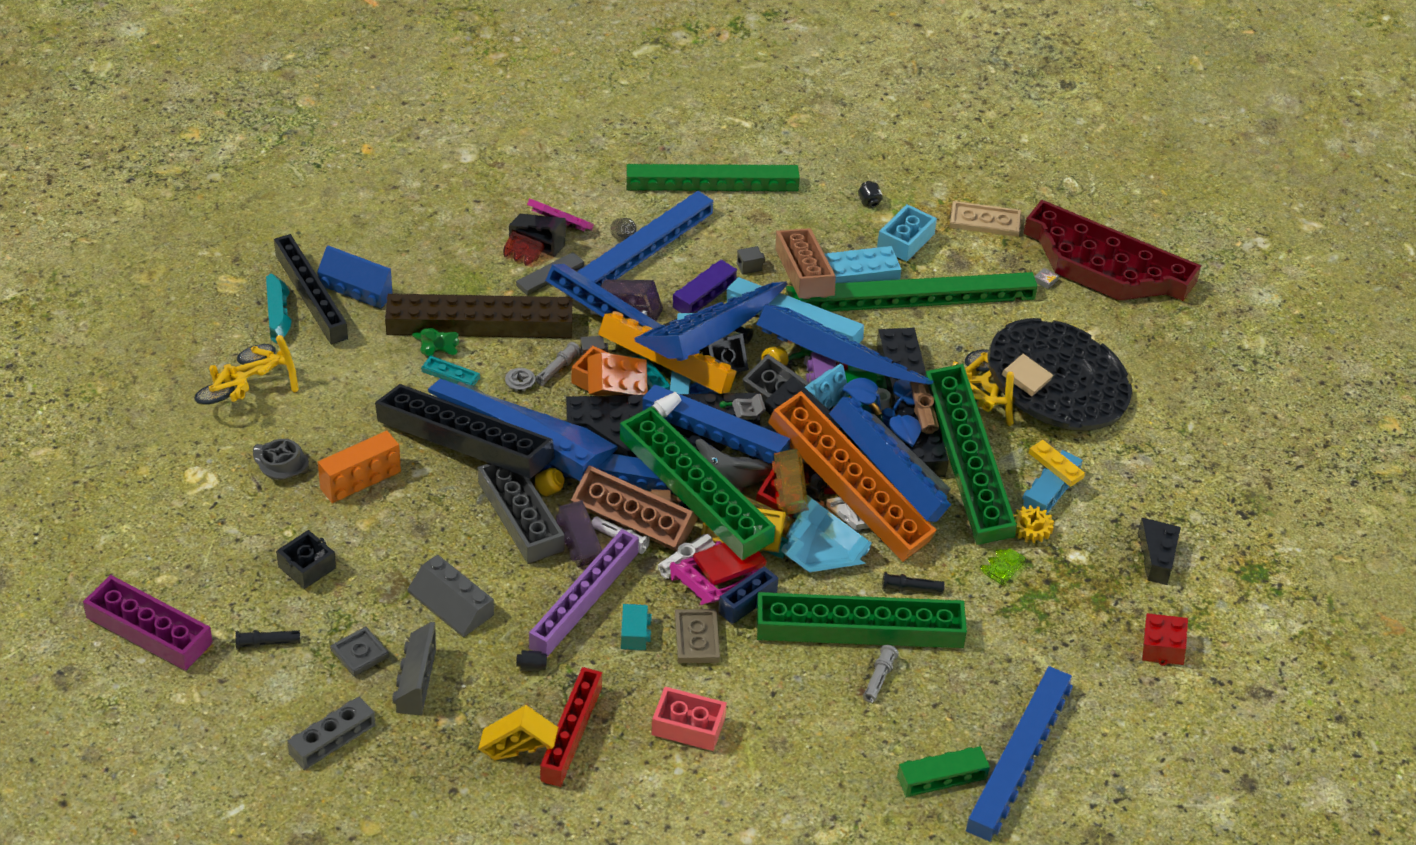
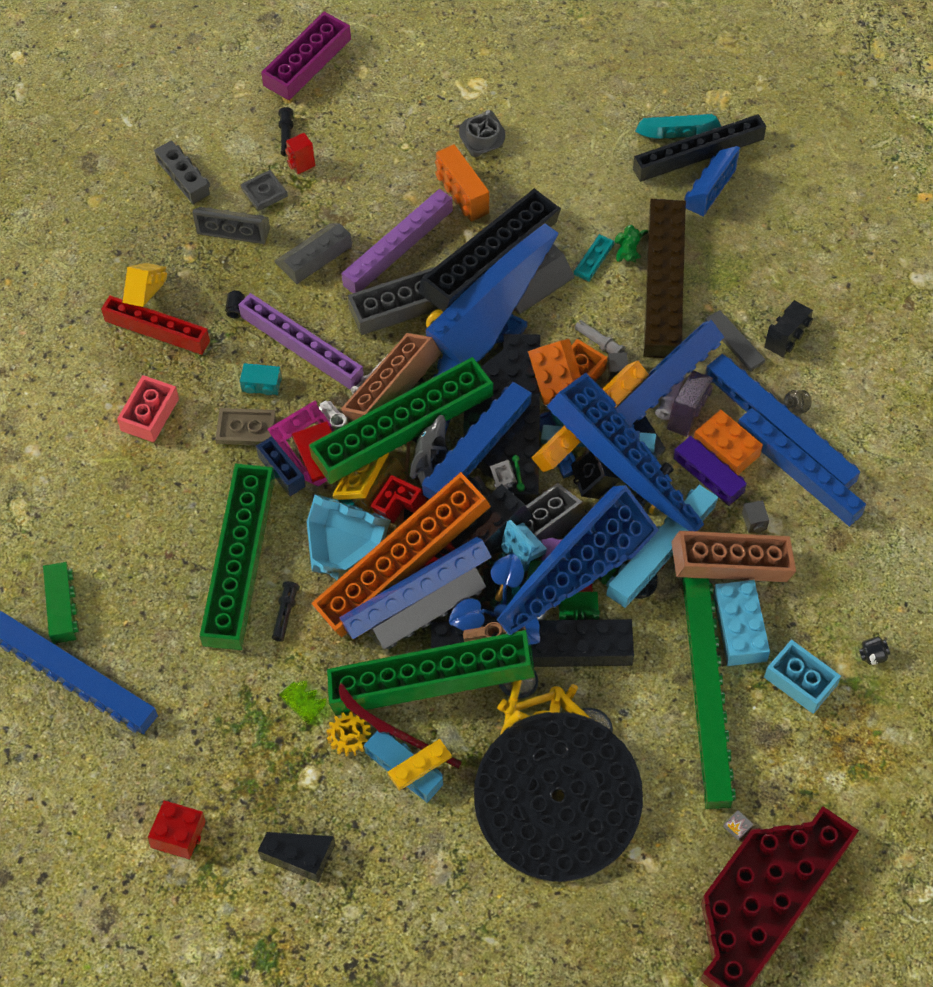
camera: 100 degrees right, 15 degrees up
yellow piece [194,335,299,405] -> none
black brick [276,530,336,589] -> none
clear red plate [503,231,545,266] -> none
light grey gear [505,368,535,392] -> none
dark pink plate [527,198,594,232] -> none
clear purple wedge [556,500,602,568] -> none
green brick [626,164,800,191] -> none
white cone [652,392,681,417] -> none
clear yellow brick [772,448,809,515] -> none
light grey pin [863,645,899,703] -> none
tan tile [949,201,1022,237] -> none
tan tile [1002,354,1053,396] -> none
none -> red brick [285,132,315,175]
none -> dark red piece [339,683,462,769]
none -> medium lavender brick [342,189,453,293]
none -> orange brick [694,410,763,475]
none -> blue brick [738,408,866,527]

